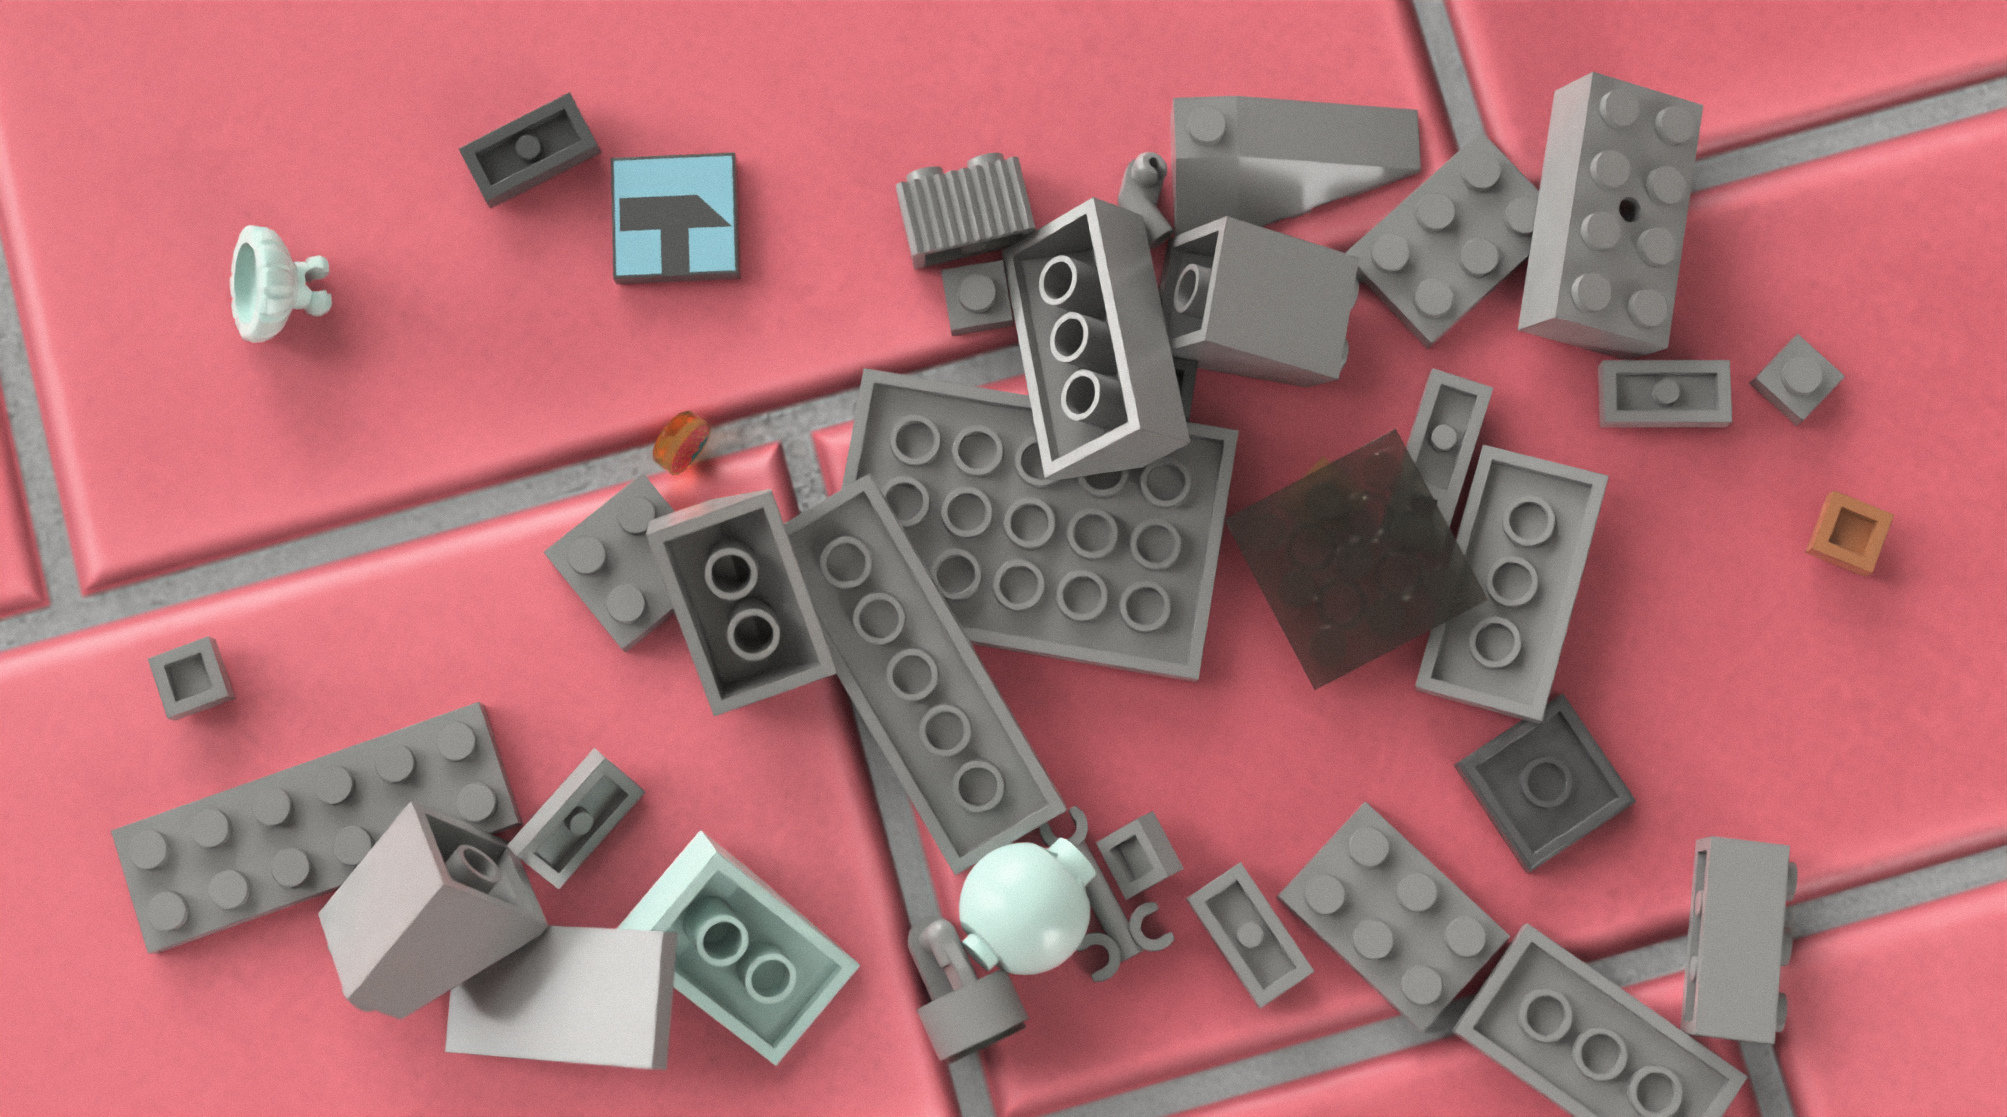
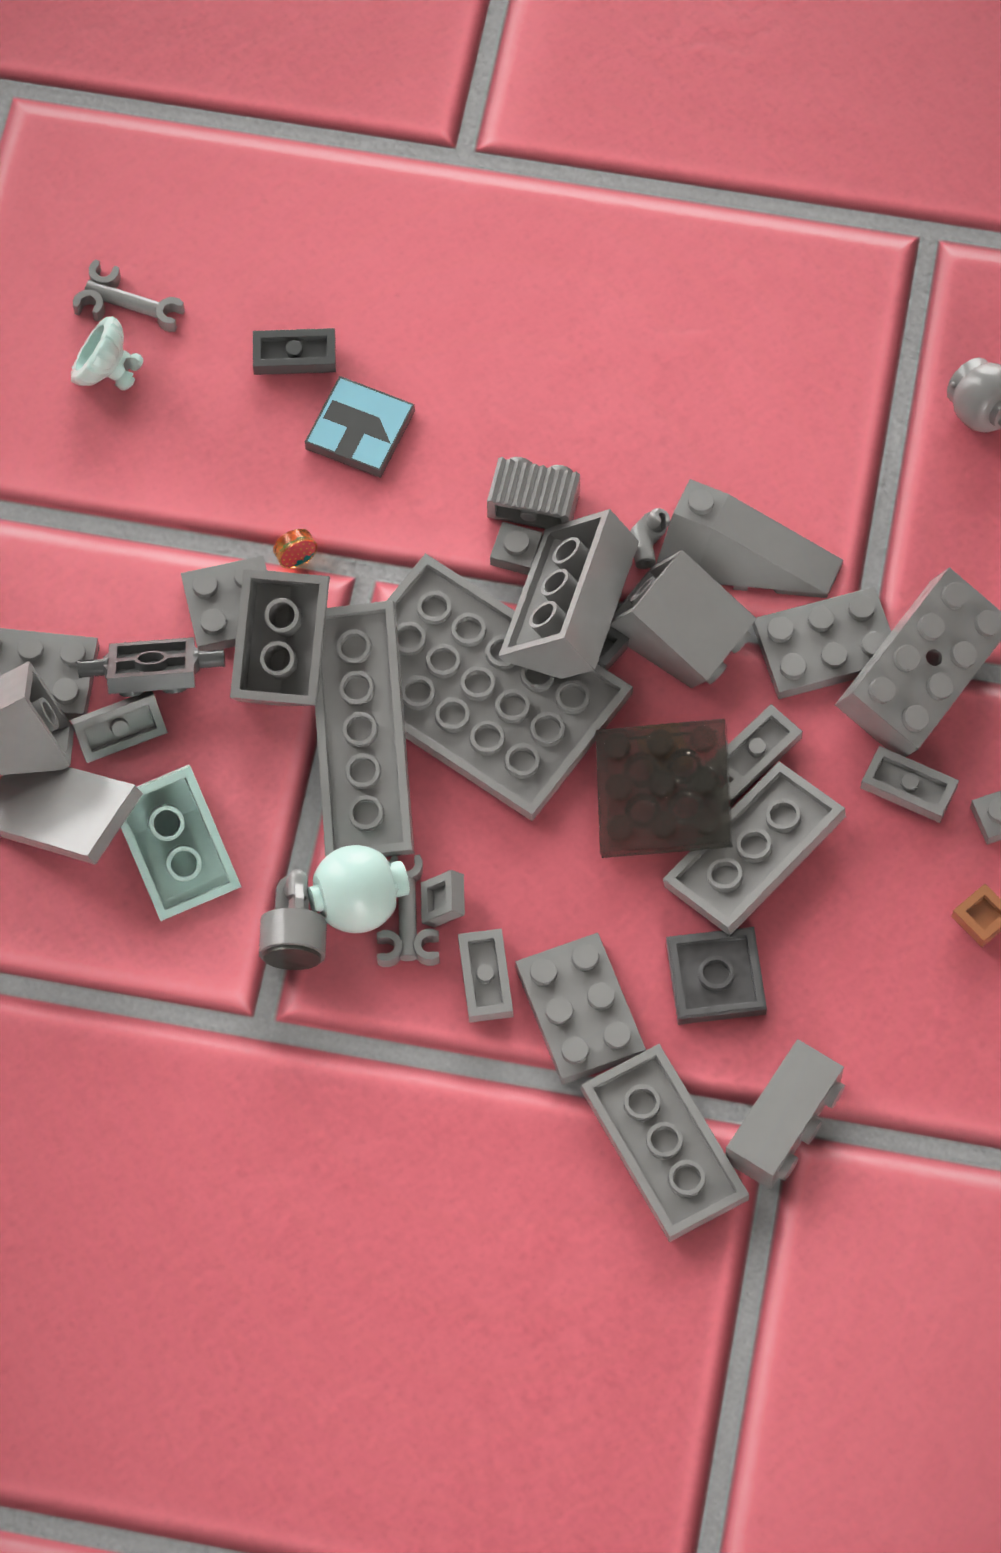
camera: 25 degrees right, 15 degrees down
none -> light grey bar [73,260,185,332]
none -> dark grey plate [77,637,225,697]

